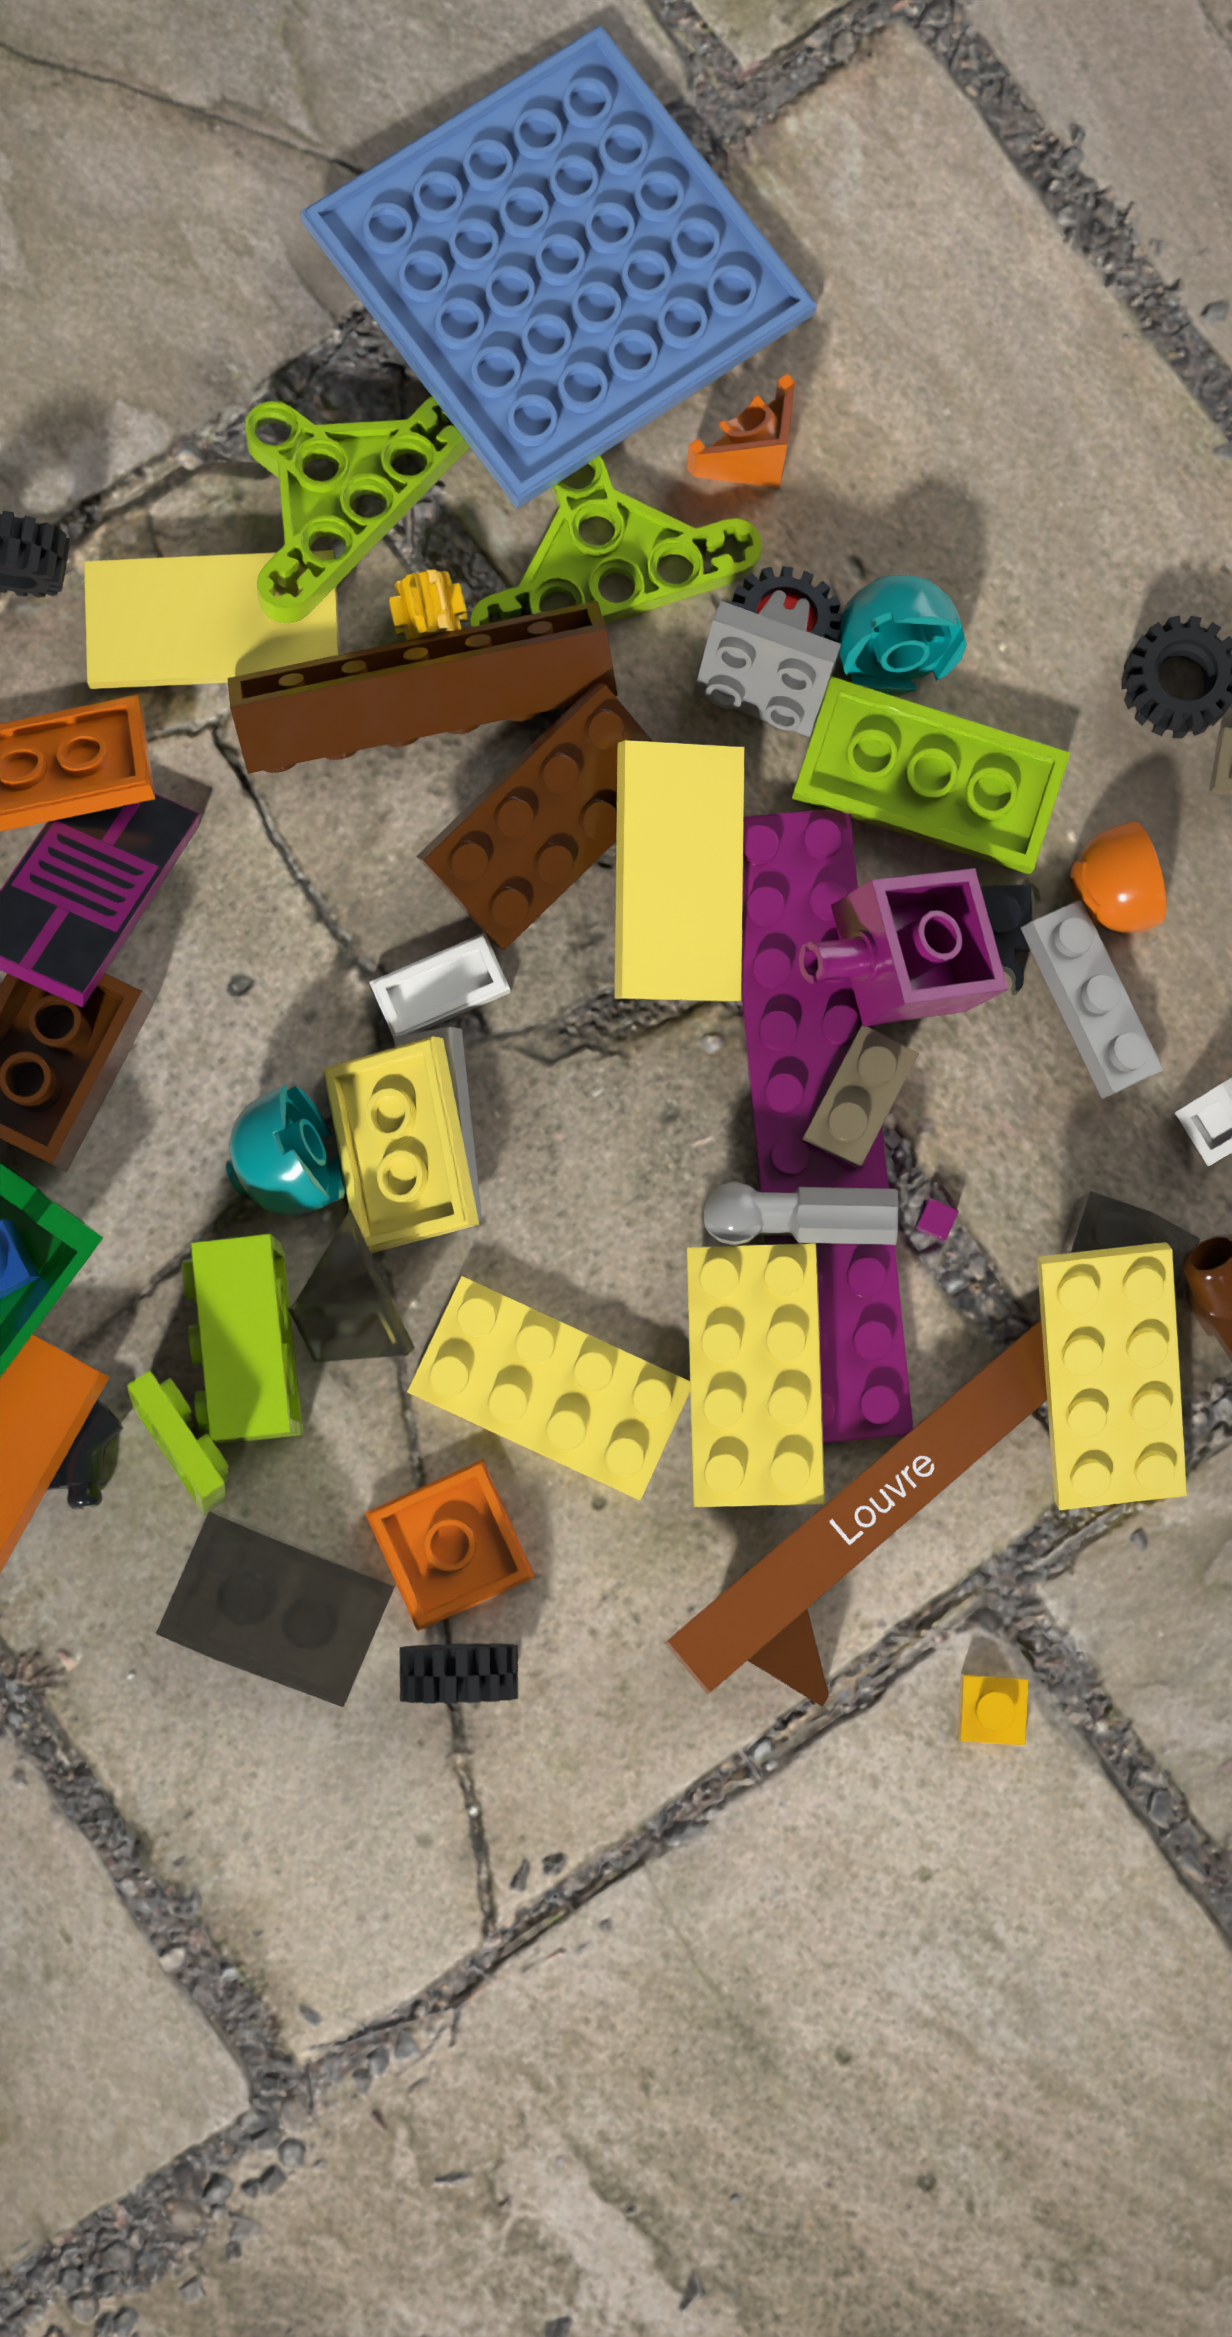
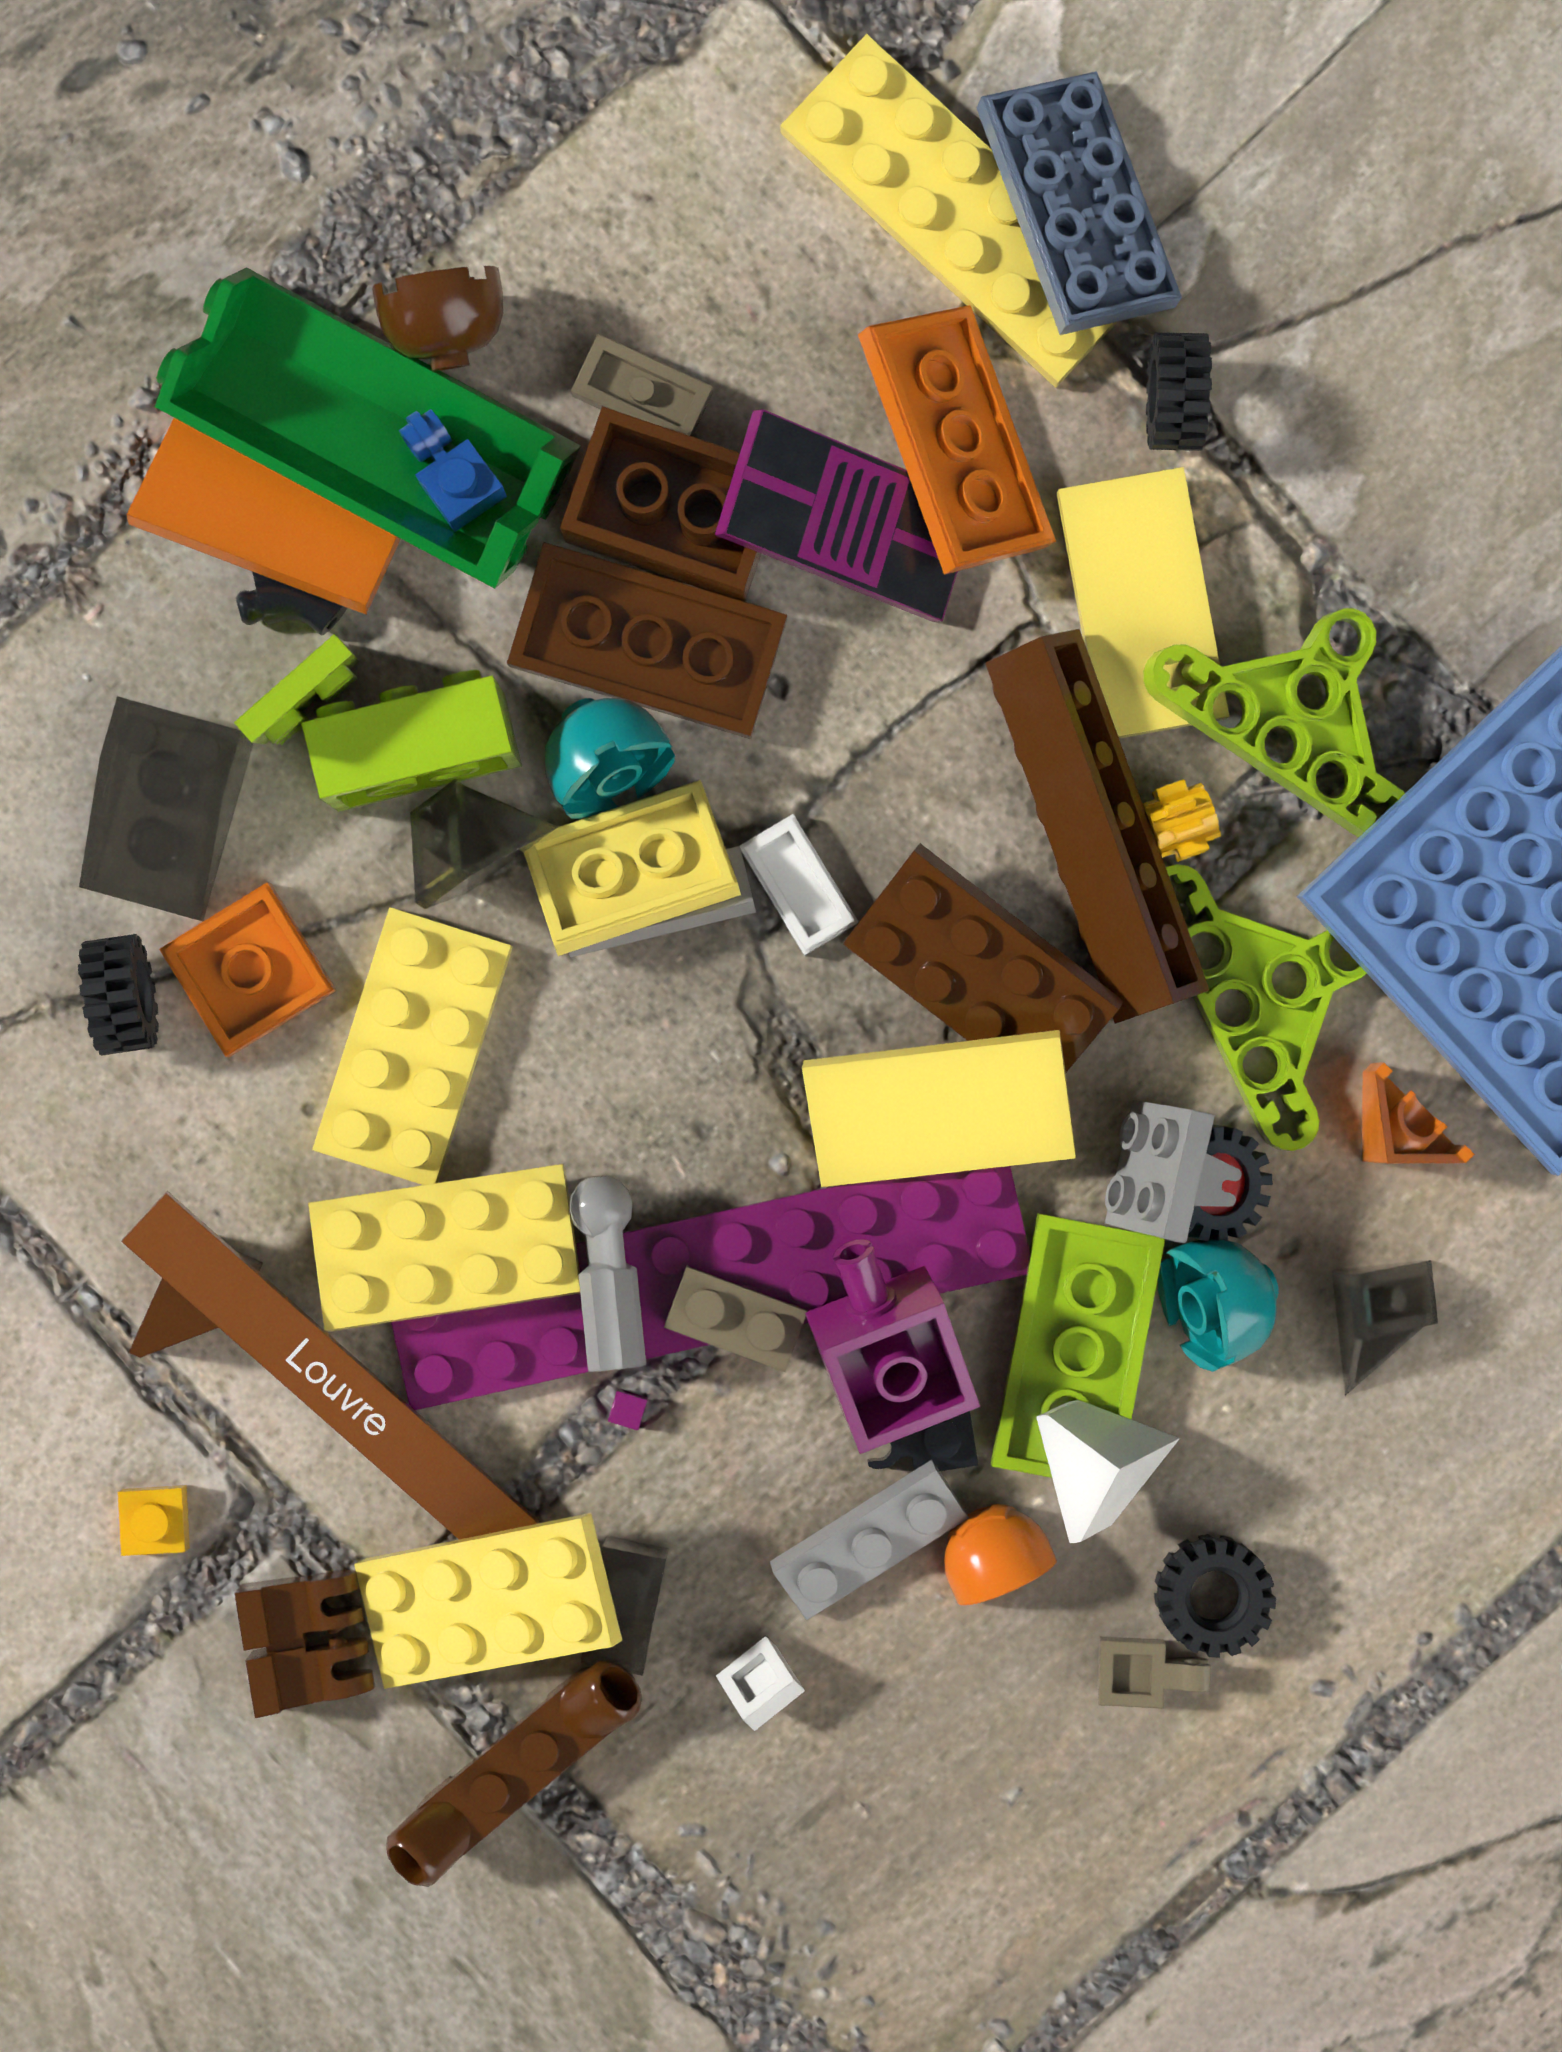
camera: 85 degrees right, 5 degrees up
none -> reddish brown legs [234,1570,375,1718]
none -> reddish brown plate [507,542,787,739]
none -> white slope [1037,1400,1180,1543]
none -> clear smoke slope [1332,1260,1438,1396]

